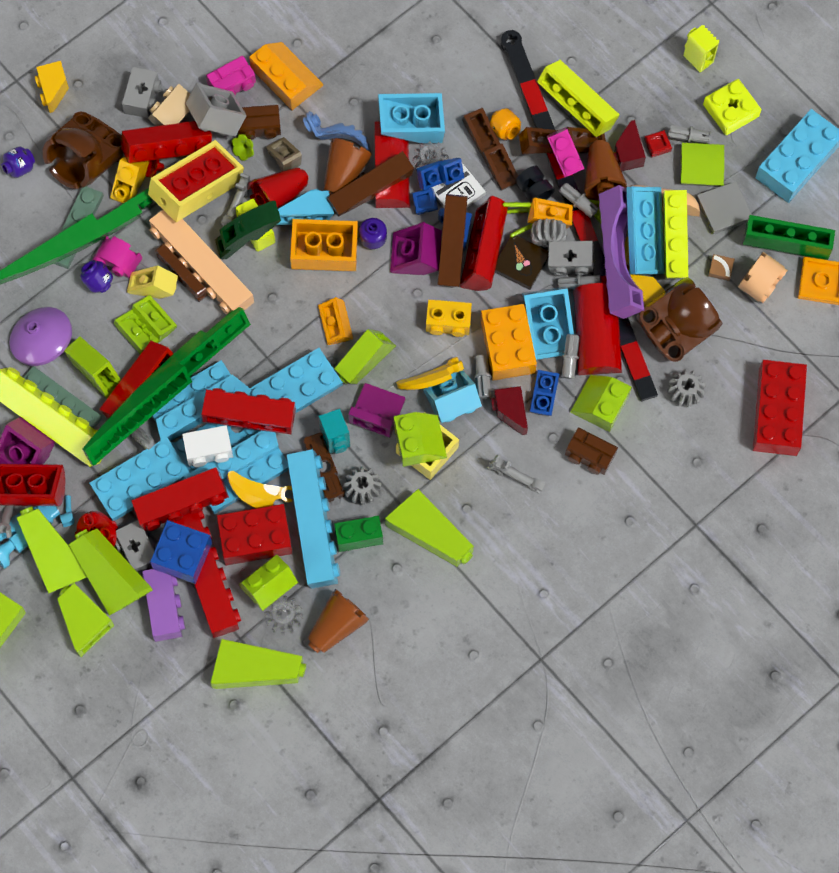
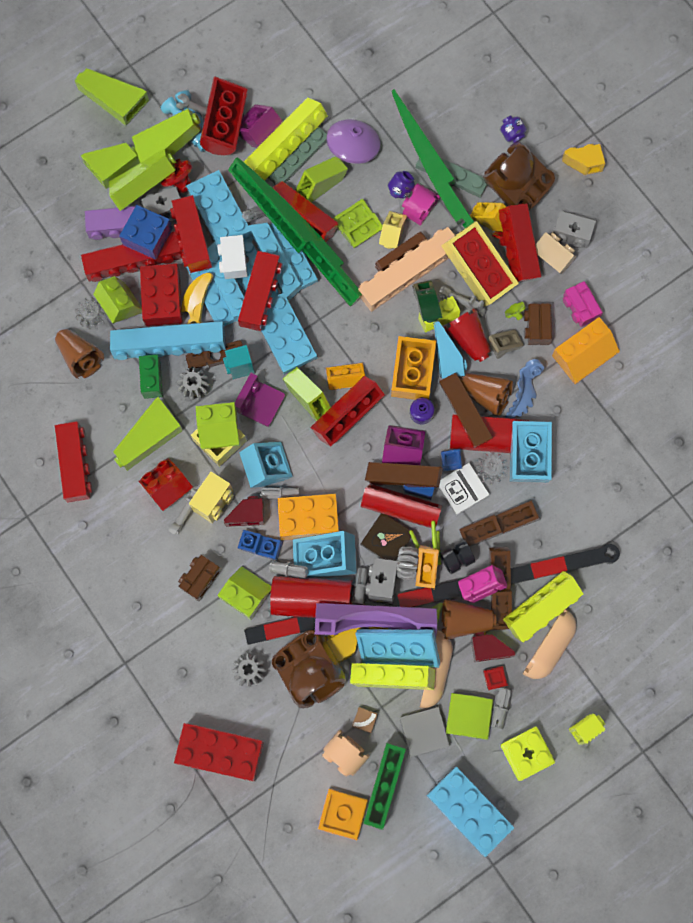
camera: 100 degrees right, 5 degrees up
medium azure hand [59,495,75,527] -> none
light grey brick [186,83,246,136] -> none
lime slope [211,639,306,689] -> none
yellow piece [396,357,464,390] -> none
blue slope [416,158,464,190] -> none
yellow brick [426,300,472,337] -> none
light orange head [490,108,521,140] -> none
light grey axle [559,183,599,219] -> none
none -> red brick [55,421,92,503]
none -> red slope [138,458,193,511]
none -> light yellow brick [189,472,234,524]
none -> red brick [310,376,385,447]
none -> light nougat brick [522,609,576,679]

